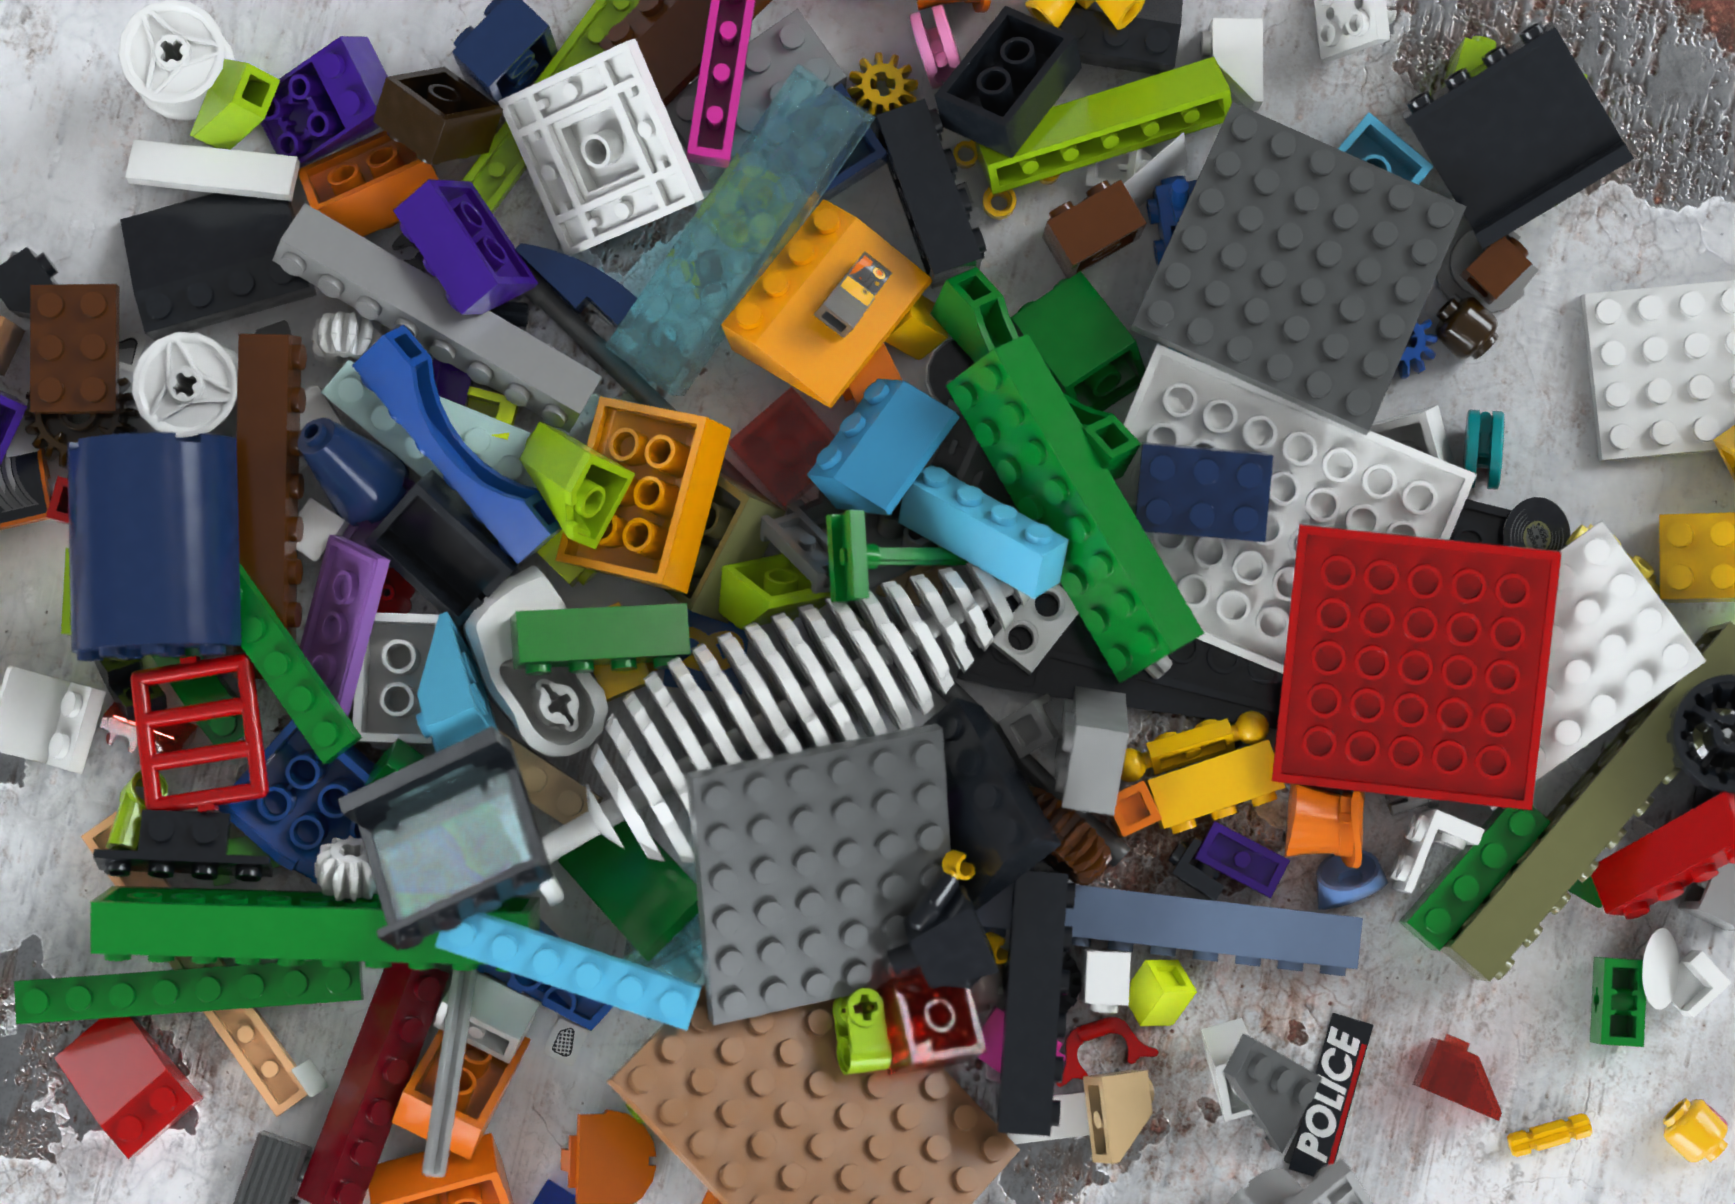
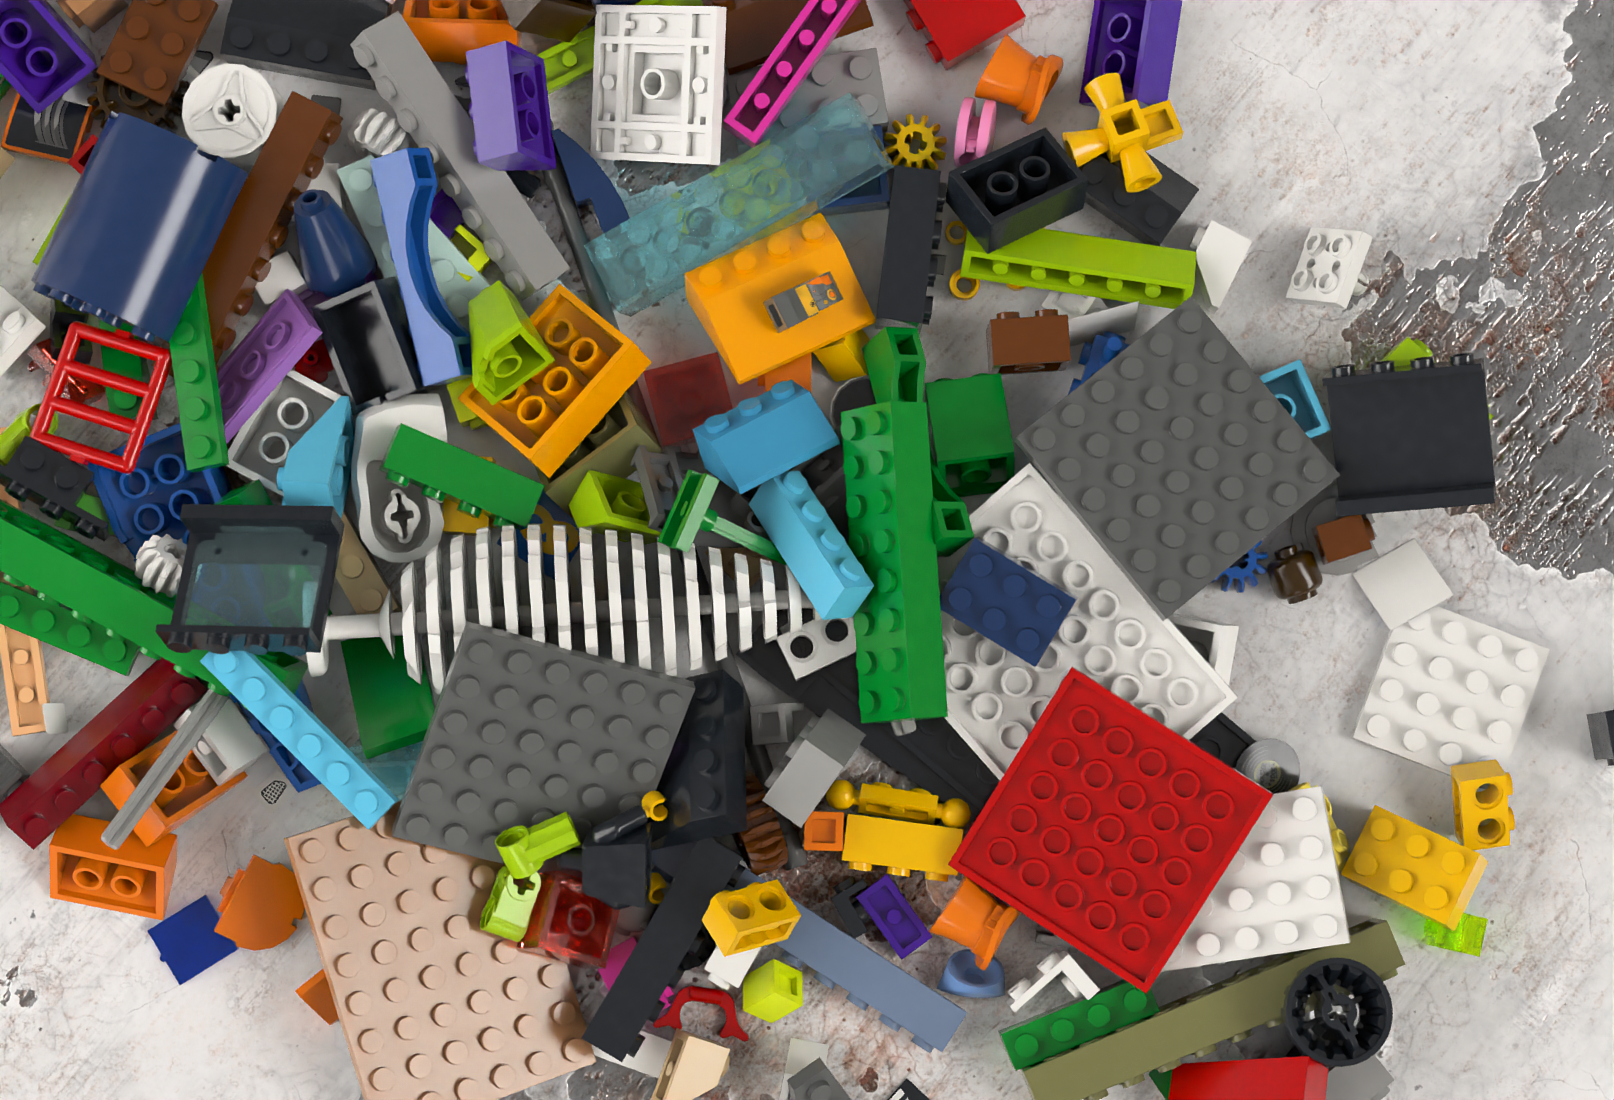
camera: 30 degrees right, 0 degrees up
teal head [1463,409,1505,490] -> none
none -> lime piece [495,812,581,879]
none -> yellow brick [701,879,801,957]
none -> white sticker [1352,538,1453,631]

